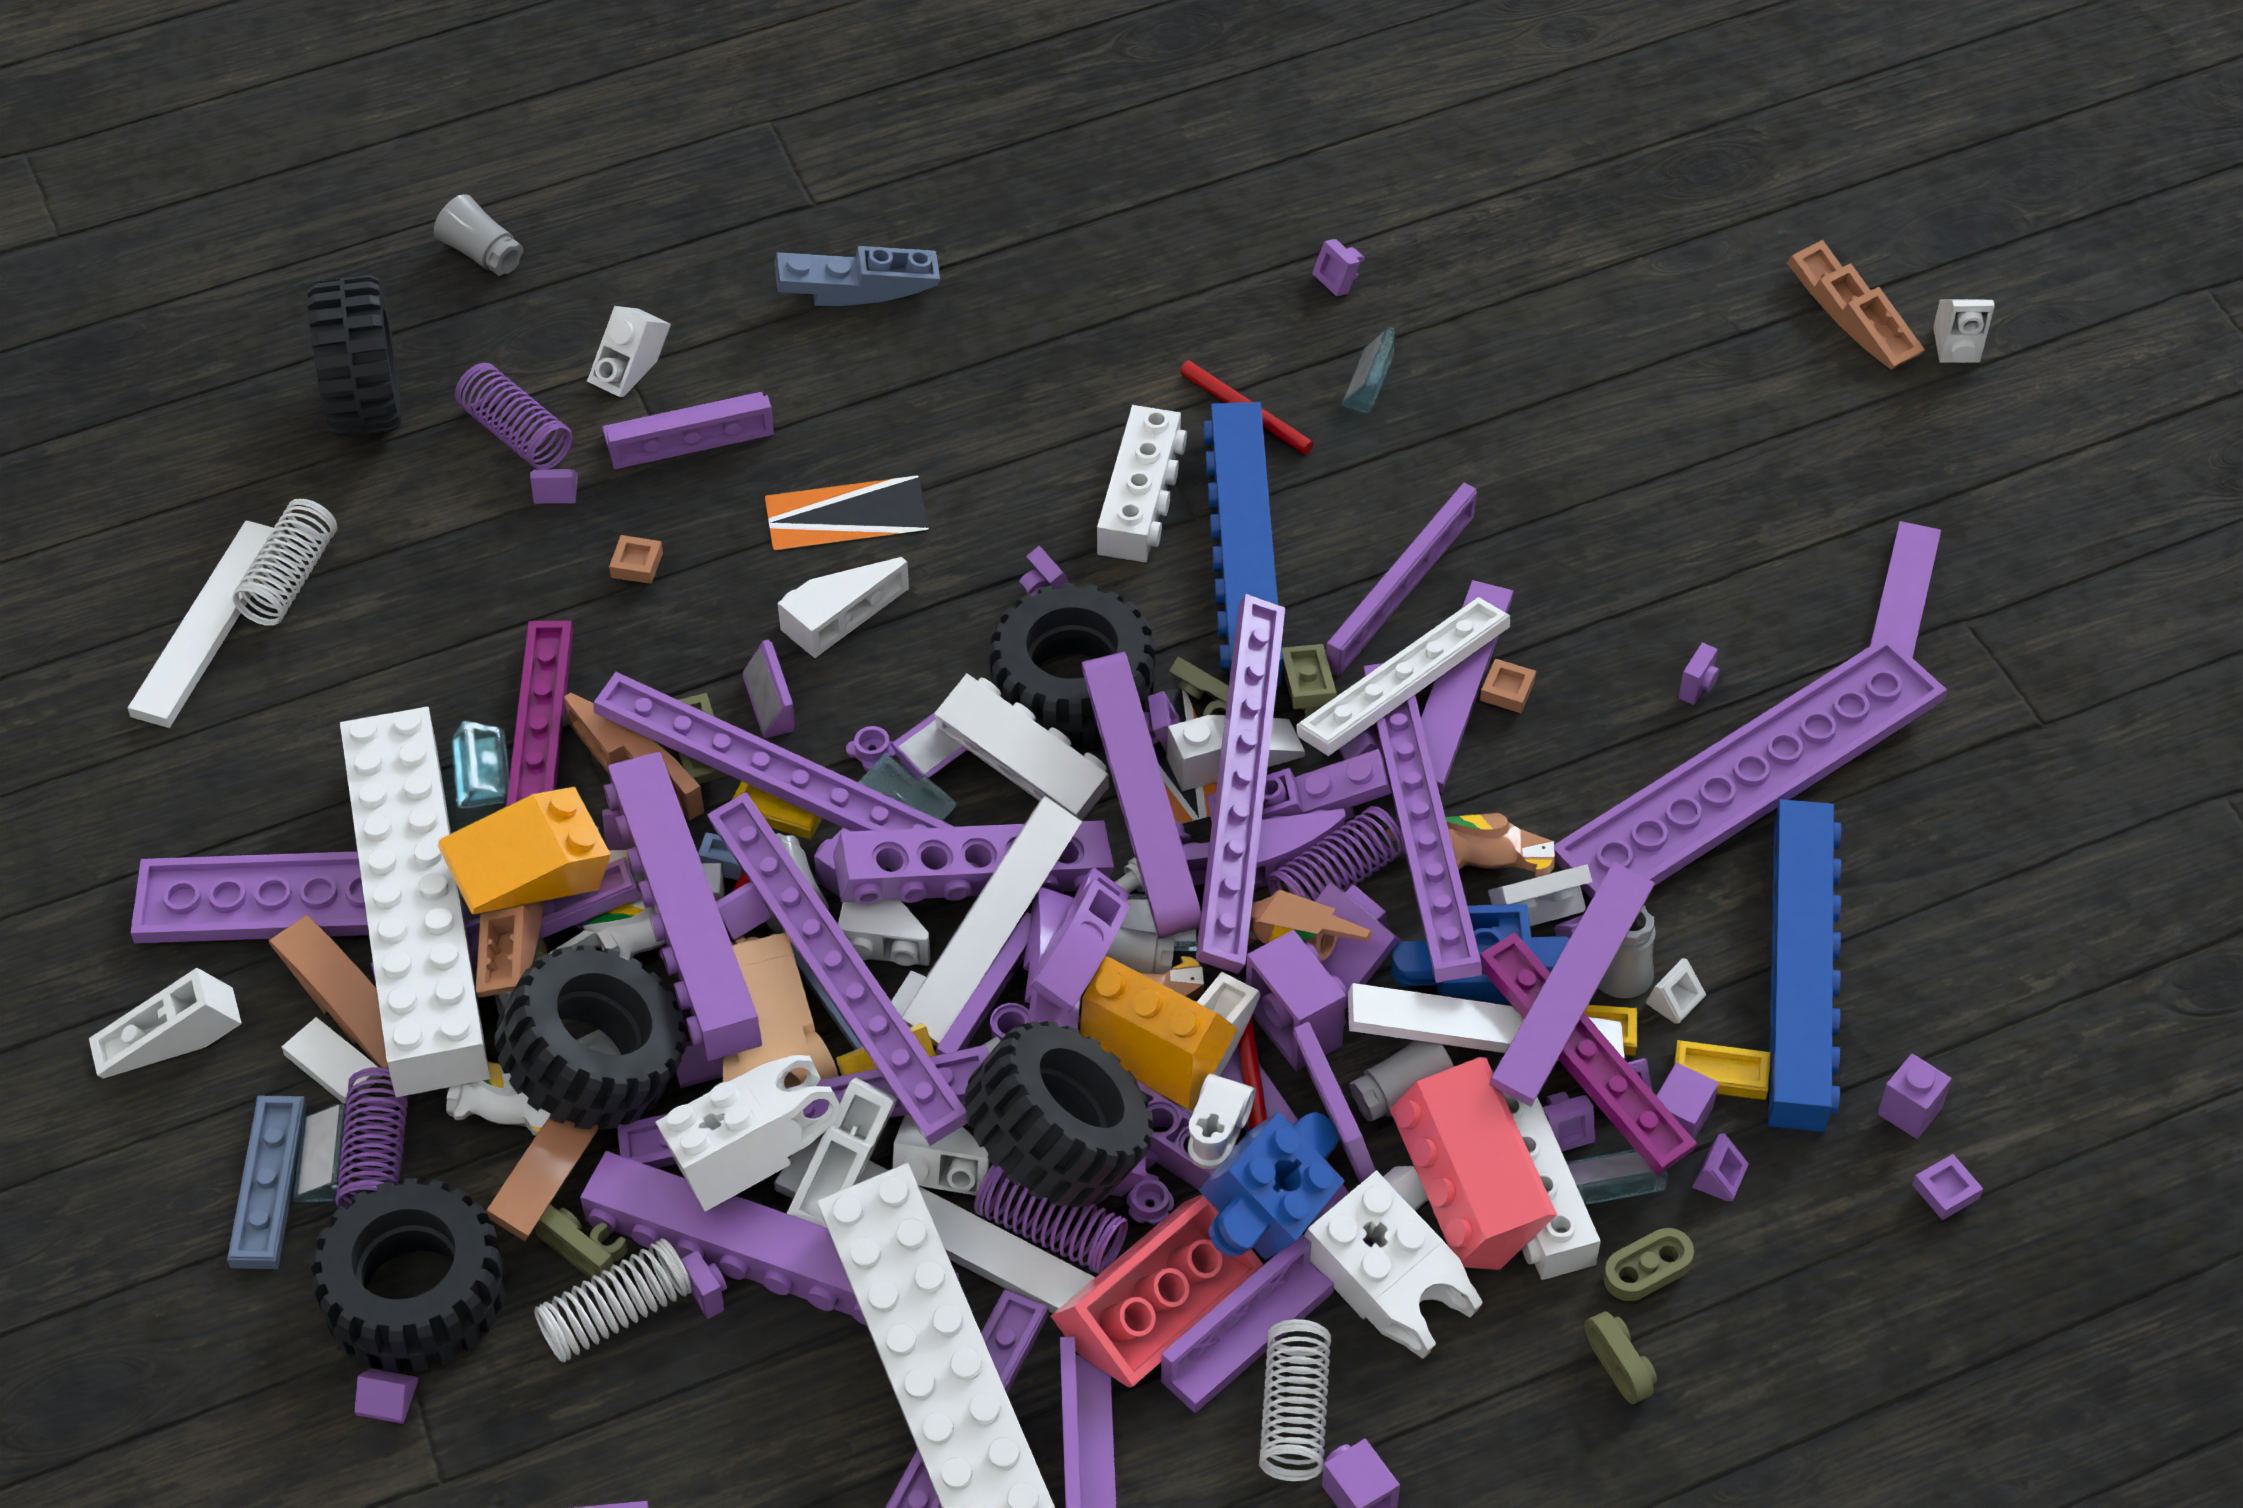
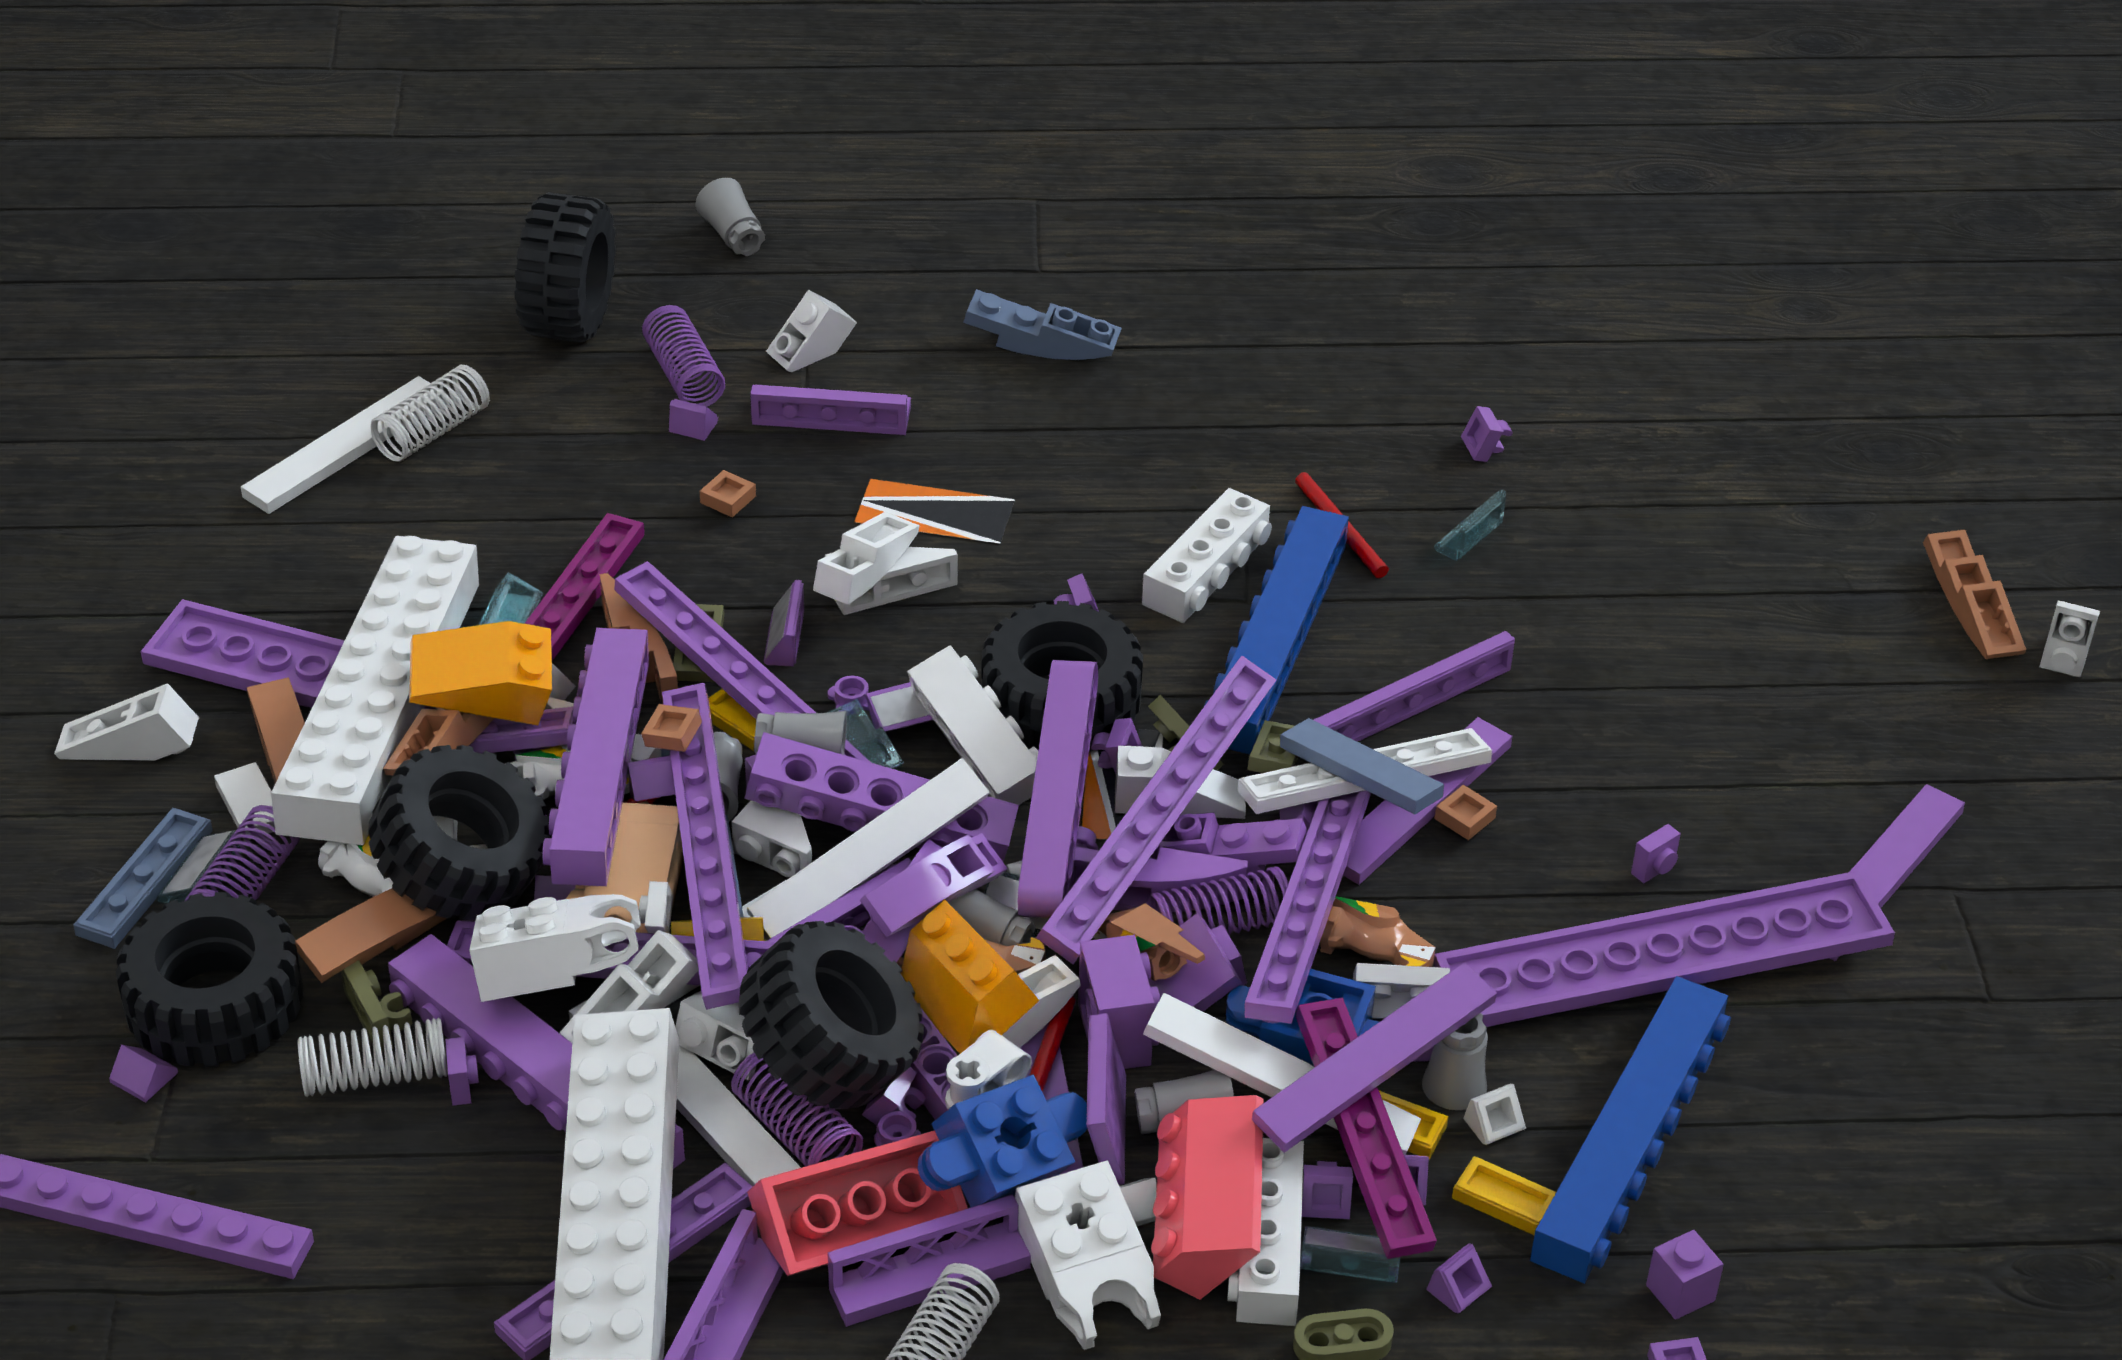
camera: 20 degrees right, 10 degrees down
medium lavender brick [1657,1062,1719,1140] -> none
none -> white plate [639,881,673,934]
none -> nougat plate [641,704,702,752]
none -> light grey plant [754,711,847,756]
none -> white slope [813,512,920,605]
none -> sand blue tile [1280,718,1444,814]

